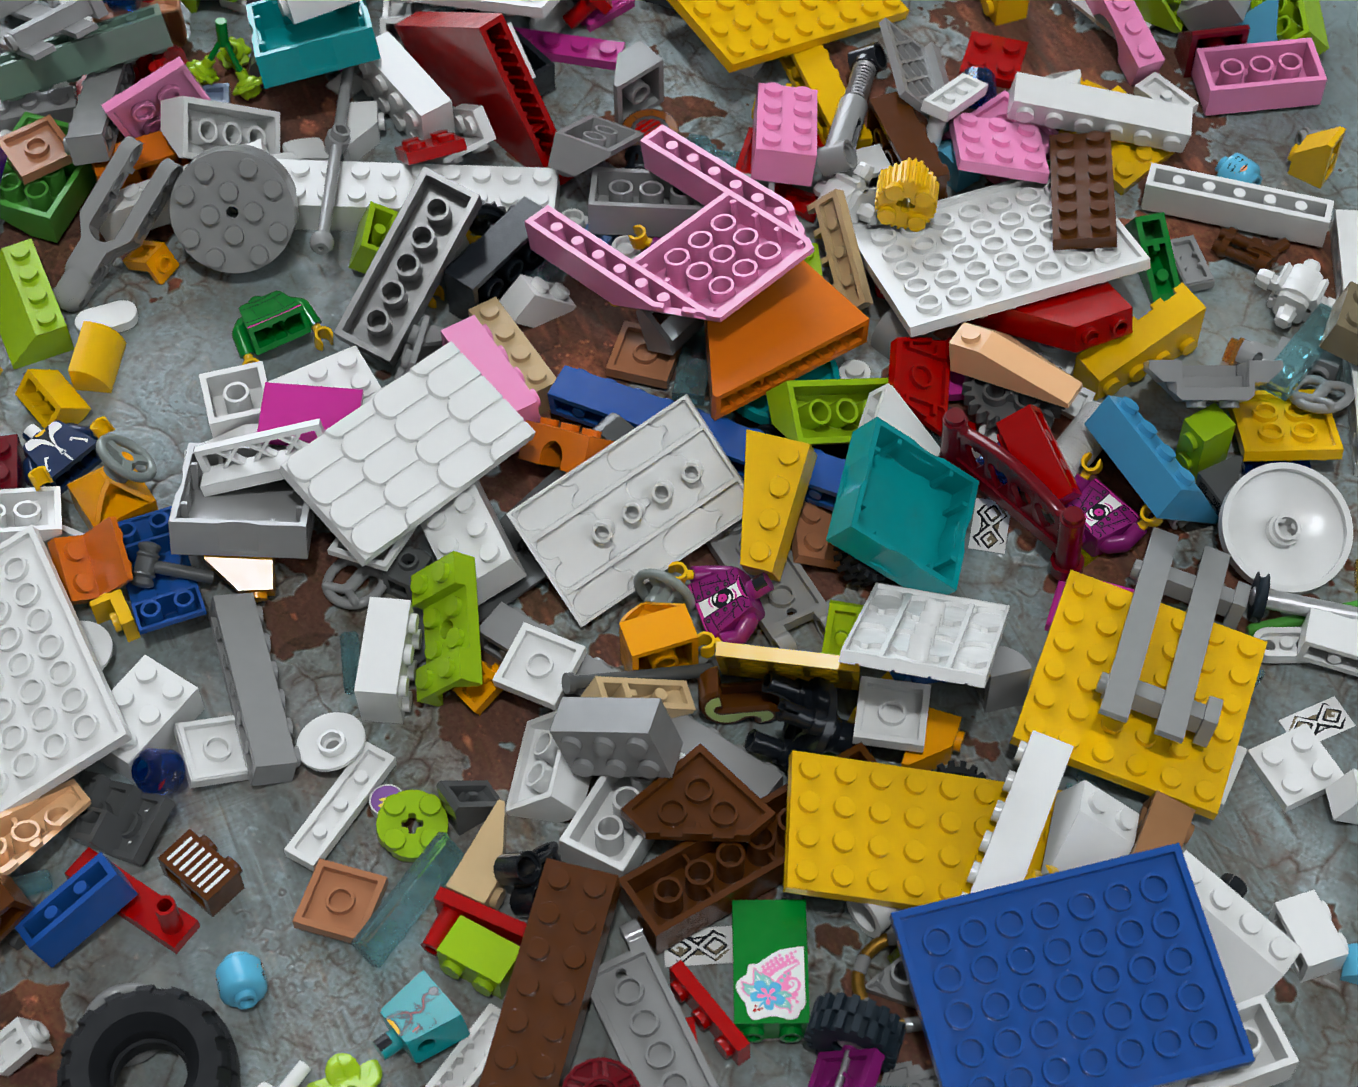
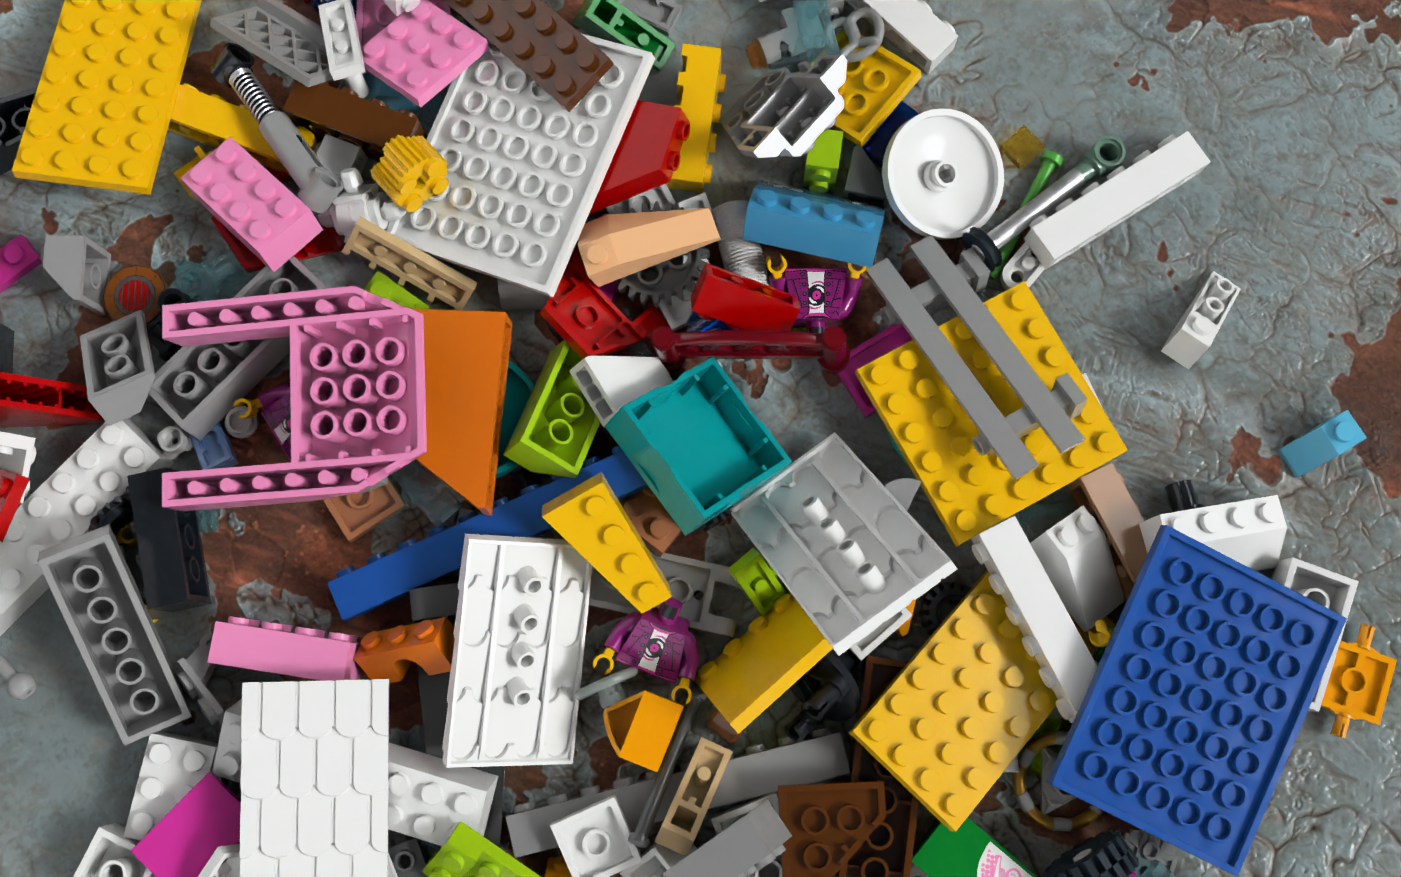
camera: 45 degrees left, 25 degrees up
green torso [232,291,333,365] -> none
lime brick [348,201,399,274] -> none
tan brick [468,297,556,414] -> none
white slope [499,274,576,328] -> none
white plate [839,360,871,379] -> none
white sticker [968,498,1010,554] -> none
white plate [1245,723,1344,813] -> none
white brick [1268,890,1349,983] -> none
white sticker [1278,696,1356,741] -> none

